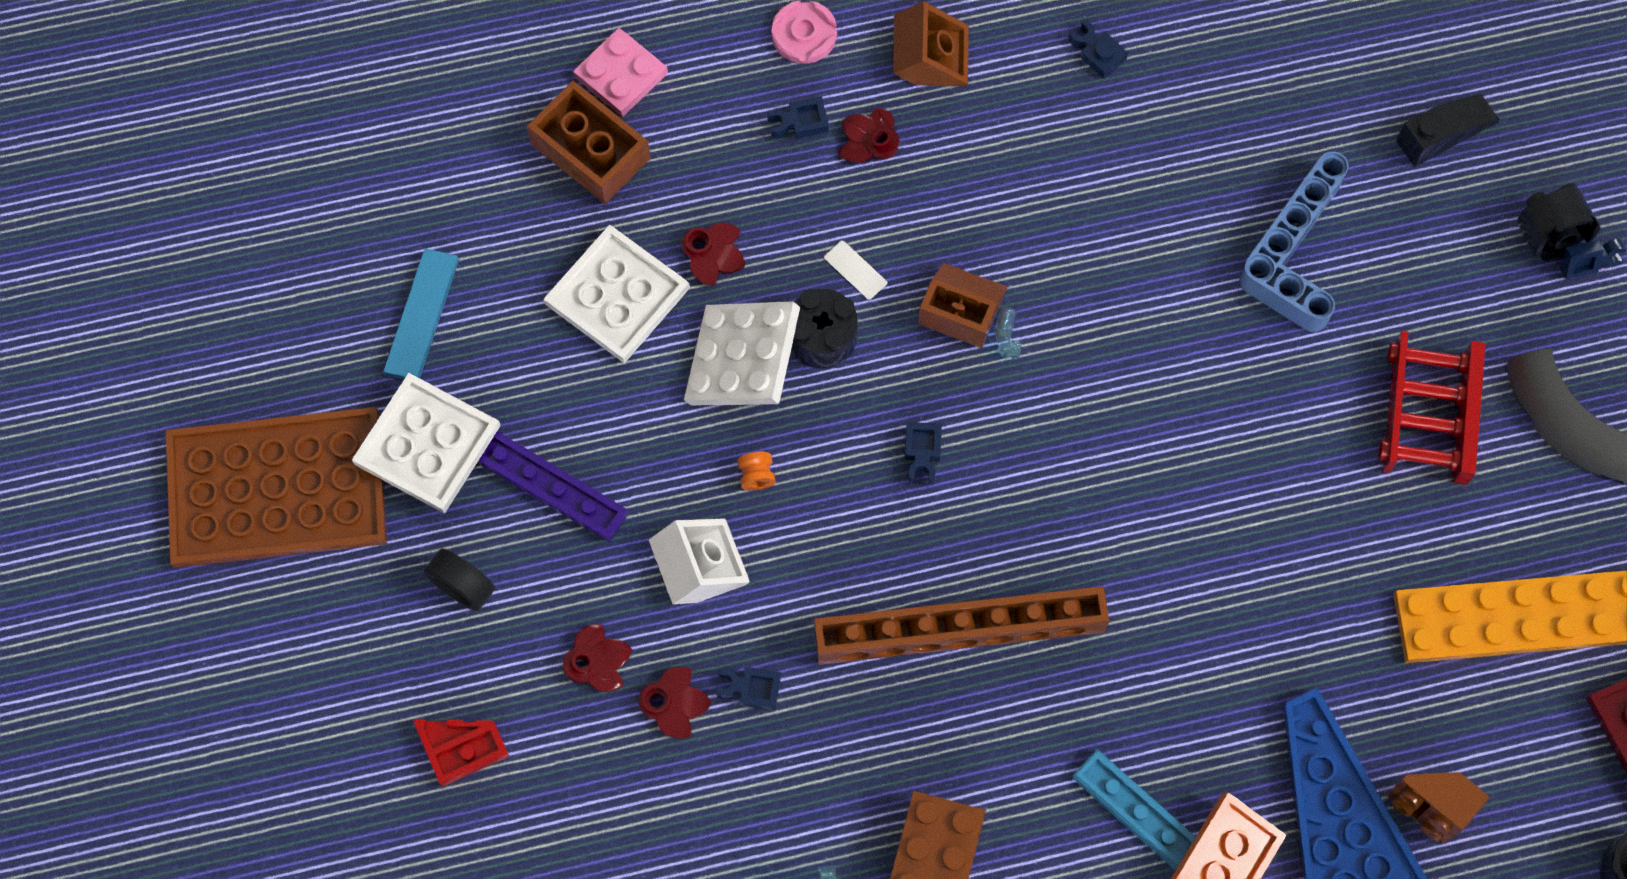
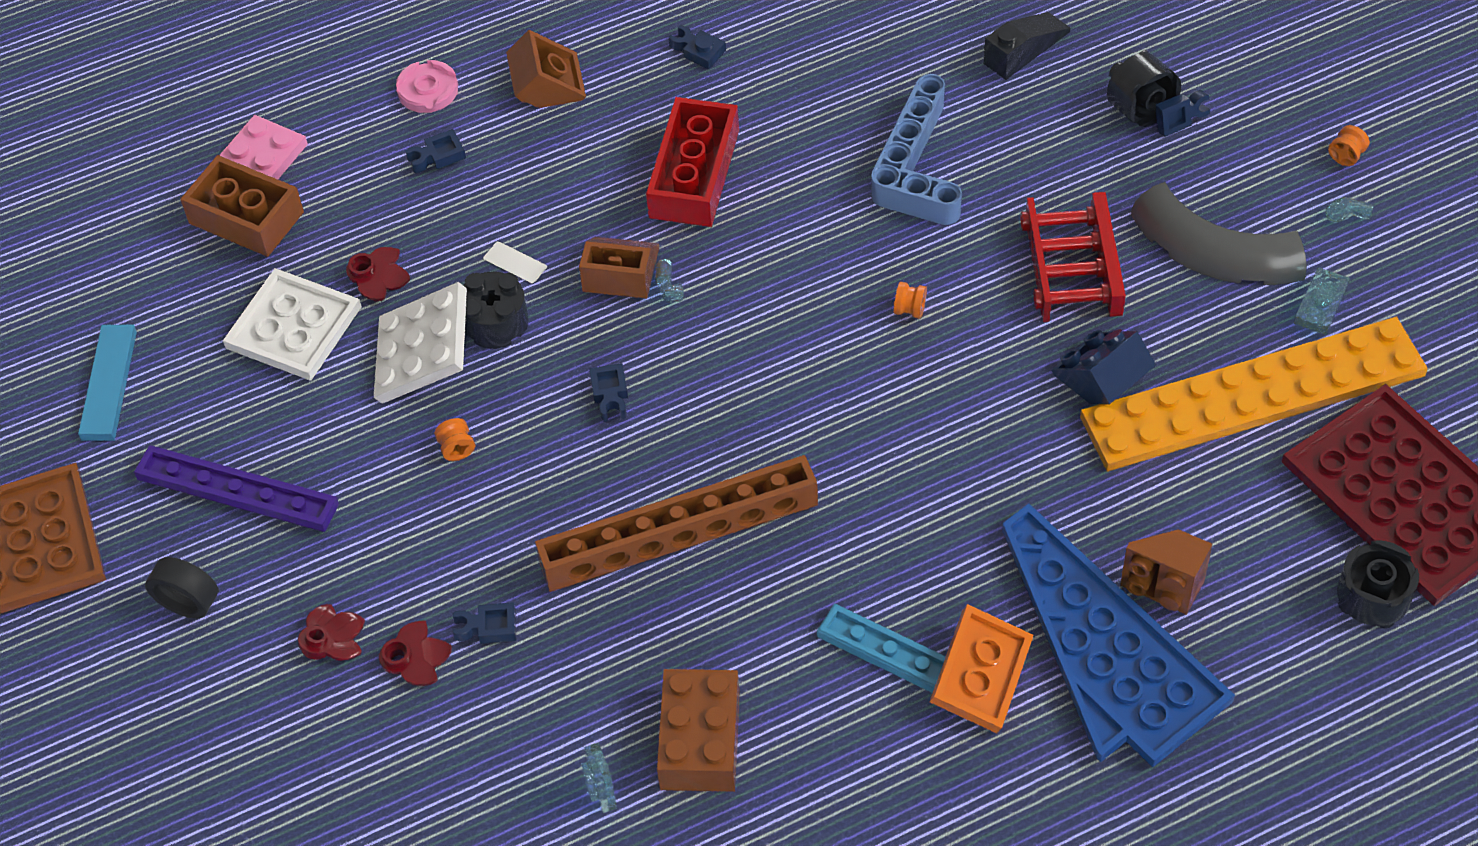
camera: 10 degrees left, 15 degrees down
white plate [352,373,501,514] -> none
red wing [413,719,509,787] -> none
white slope [649,519,750,604] -> none
dark red plate [838,107,900,163] -> none
none -> red brick [646,97,739,227]
none -> orange wheel [893,282,927,319]
none -> dark blue slope [1051,329,1156,404]

